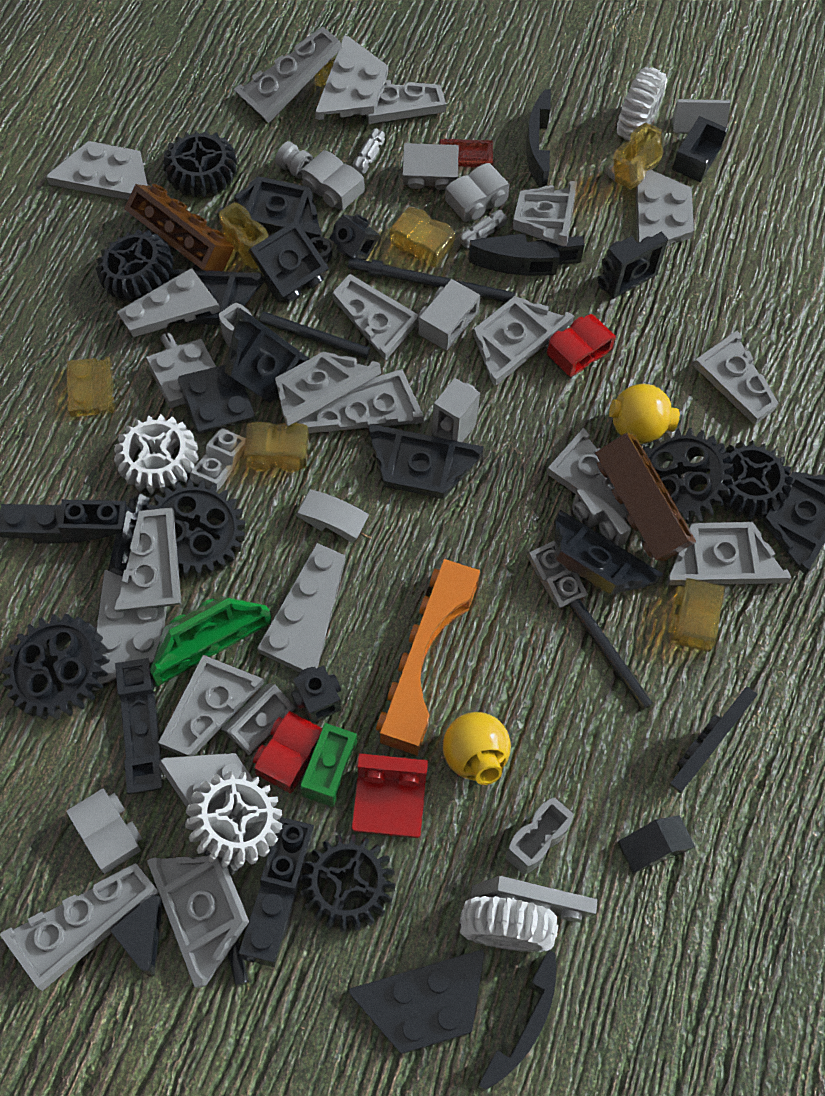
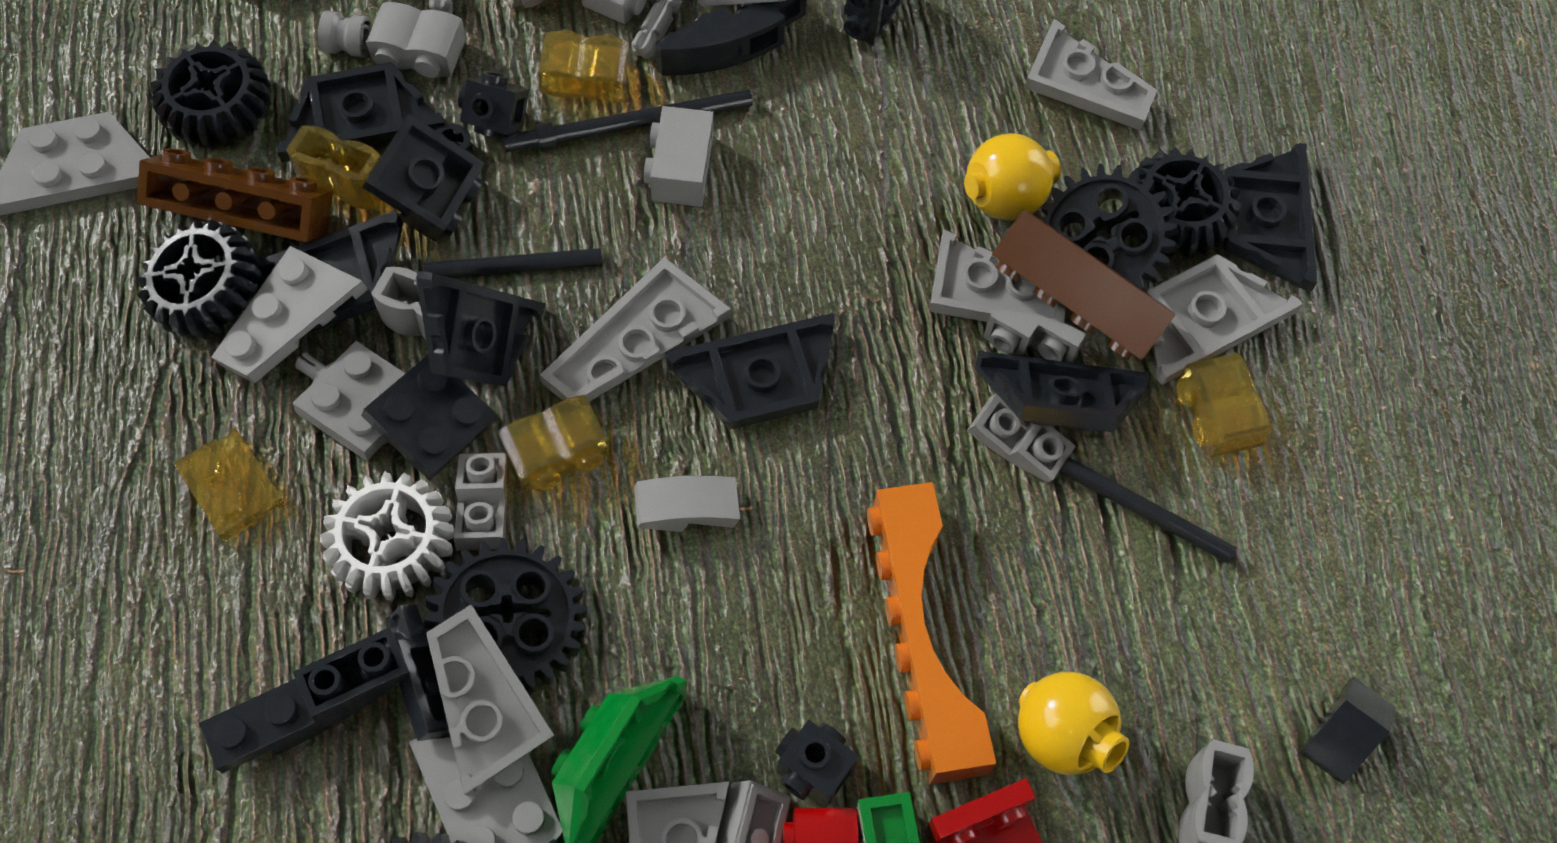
camera: 30 degrees left, 0 degrees up
light grey wing [257,543,345,672] -> none
light grey wing [275,352,381,426] -> none
light grey wing [333,274,419,361] -> none
light grey brick [432,378,480,442] -> none
light grey wing [473,296,574,386] -> none
red brick [547,314,616,377] -> none
black wing [669,686,758,793] -> none

